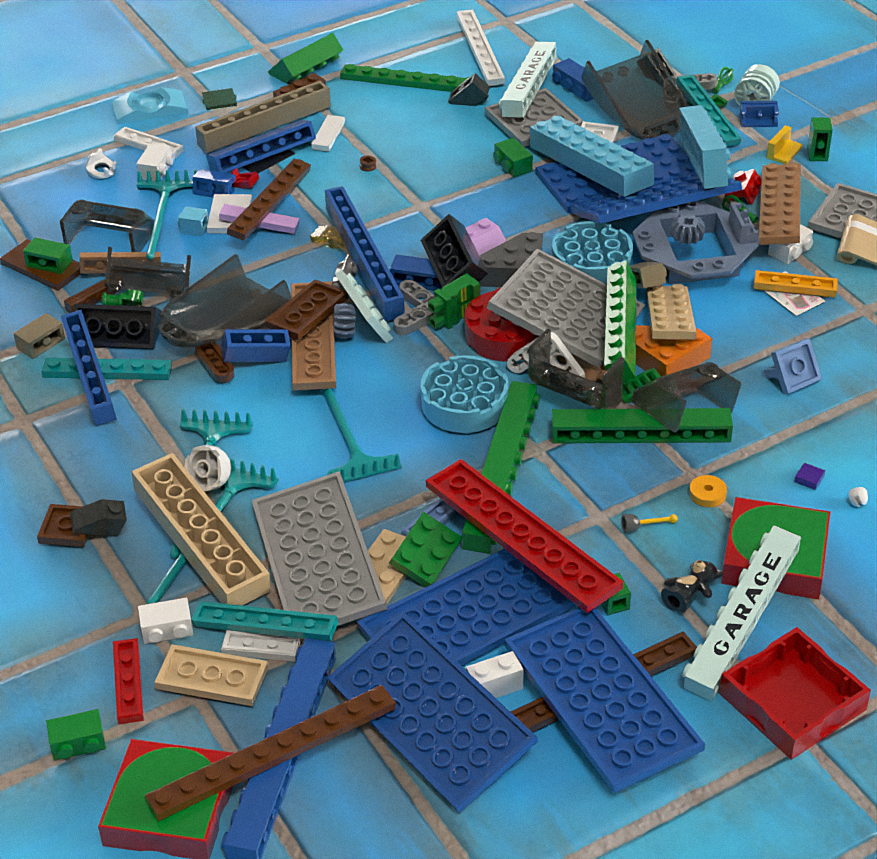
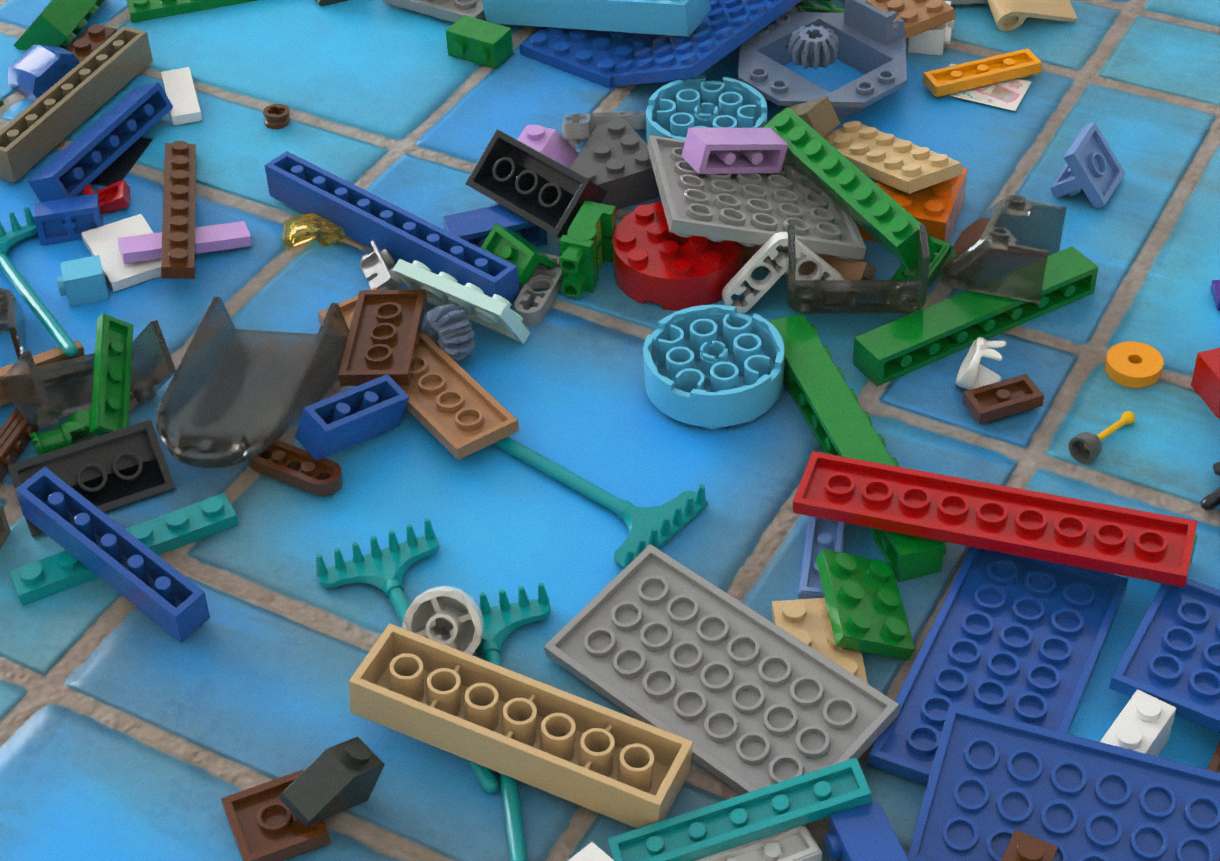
camera: 30 degrees left, 0 degrees up
none -> blue slope [7,45,80,102]
none -> green tile [90,313,134,436]
none -> green panel [480,223,557,284]
none -> light grey beam [562,111,646,139]
none -> lavender brick [681,128,788,174]
none -> white piece [955,337,1006,390]
none -> reddish brown plate [962,374,1044,424]

